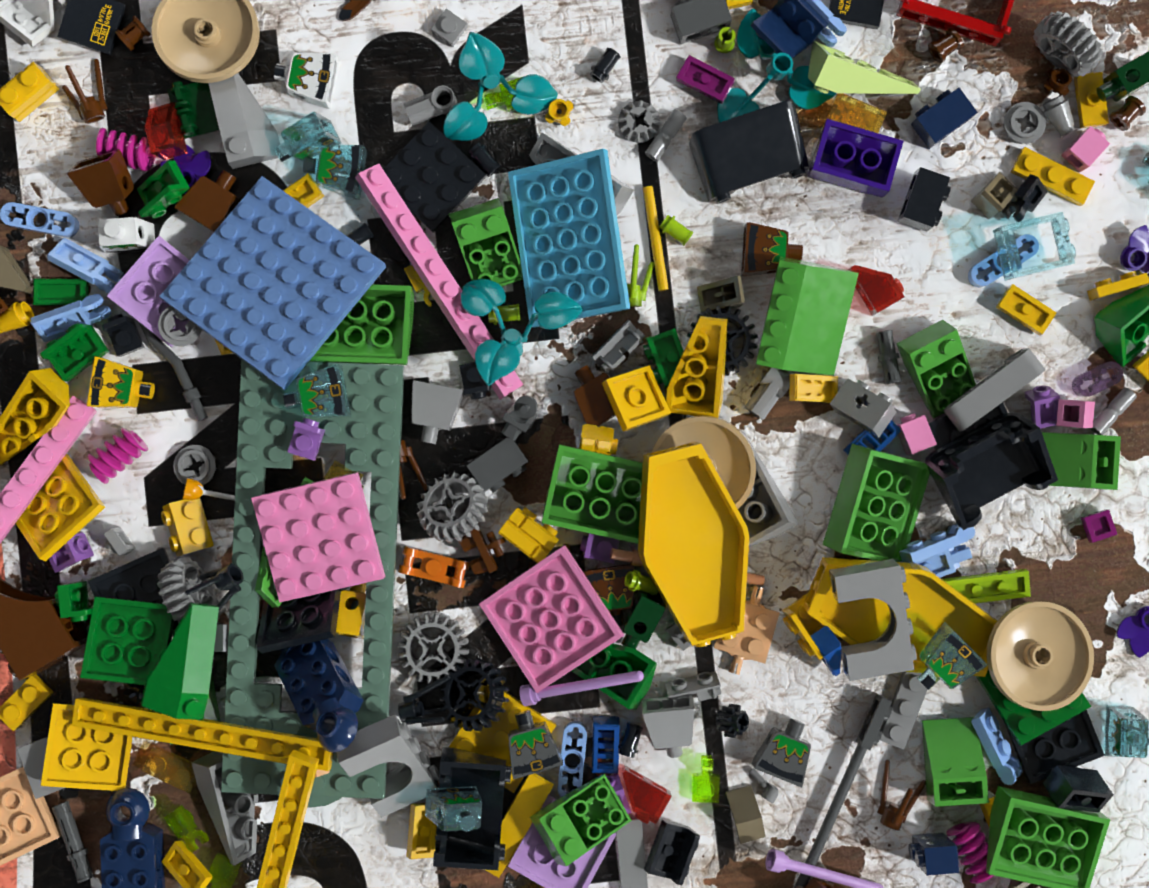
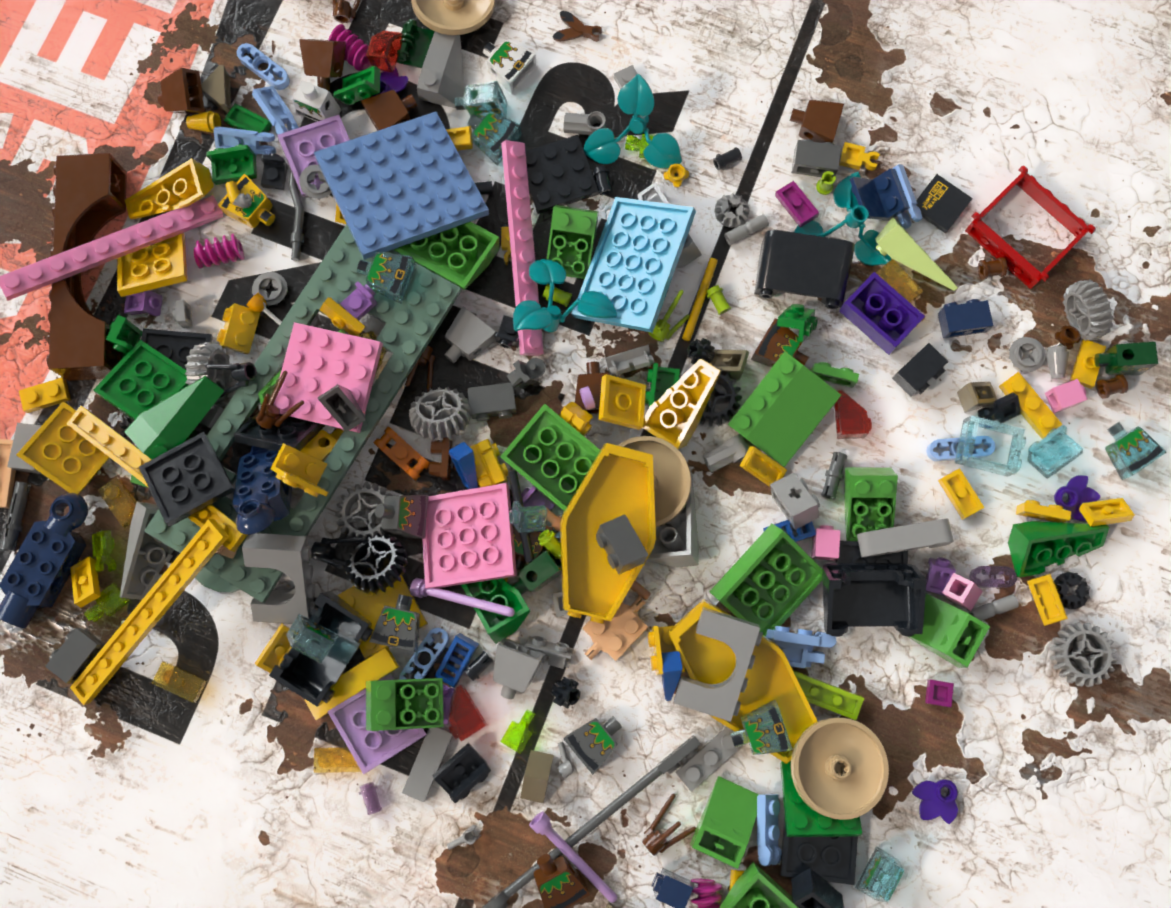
camera: 30 degrees right, 10 degrees down
none -> black plate [139,432,235,527]
none -> arm [225,181,252,208]
none -> reddish brown plant [256,370,304,429]
none -> yellow bracket [270,443,329,497]
none -> dark grey slope [318,384,366,432]
none -> yellow plate [319,297,365,337]
none -> dark grey torso [375,495,428,539]
none -> blue slope [449,442,478,490]
none -> black bar [508,470,534,563]
none -> clear light blue bracket [509,501,547,533]
none -> lavender tile [579,386,595,410]
none -> dark grey brick [596,514,648,575]
none -> black gear [687,338,715,364]
none -> green bracket [777,304,818,342]
none -> bright green plate [811,362,859,388]
none -> clear light blue bracket [1027,425,1083,479]

